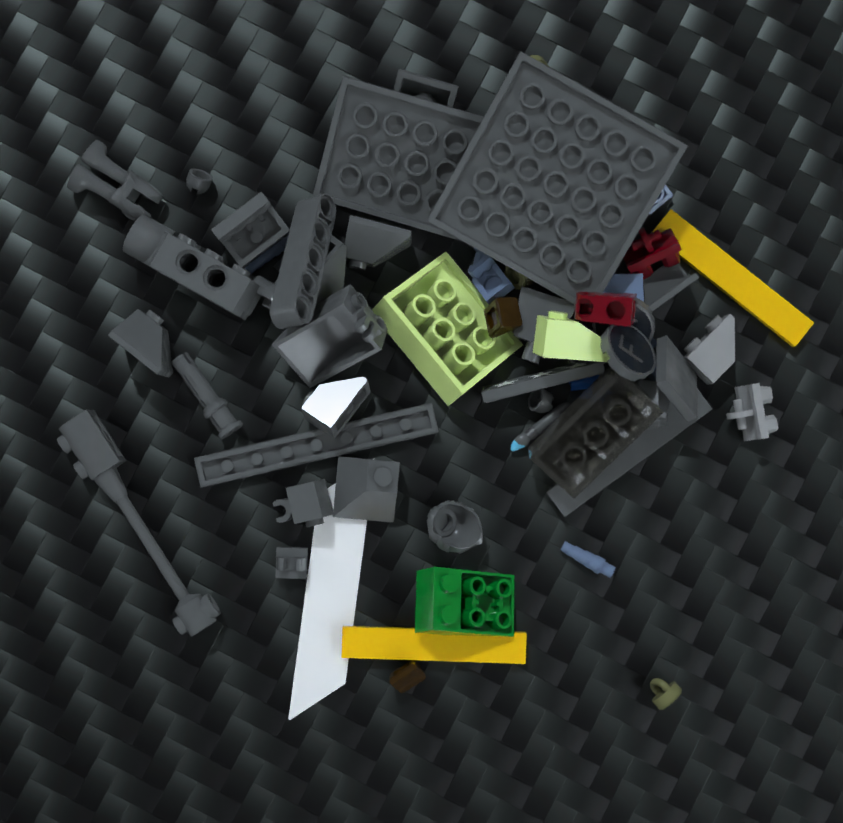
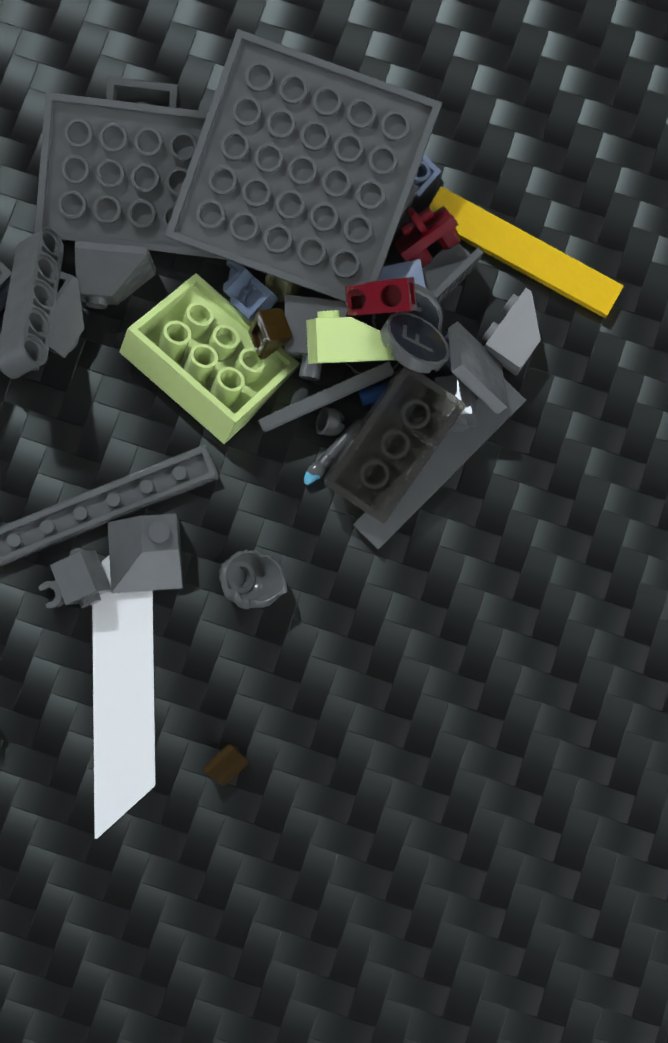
camera: 10 degrees left, 5 degrees down
dark grey piece [272,284,388,388] -> none
dark grey tile [275,546,308,579] -> none
slope [301,377,371,439] -> none
yellow tile [341,626,527,664] -> none
green slope [415,567,515,637] -> none
sand blue animal [560,541,616,578] -> none
olive tile [650,678,682,710] -> none
light grey hips [726,383,779,441] -> none

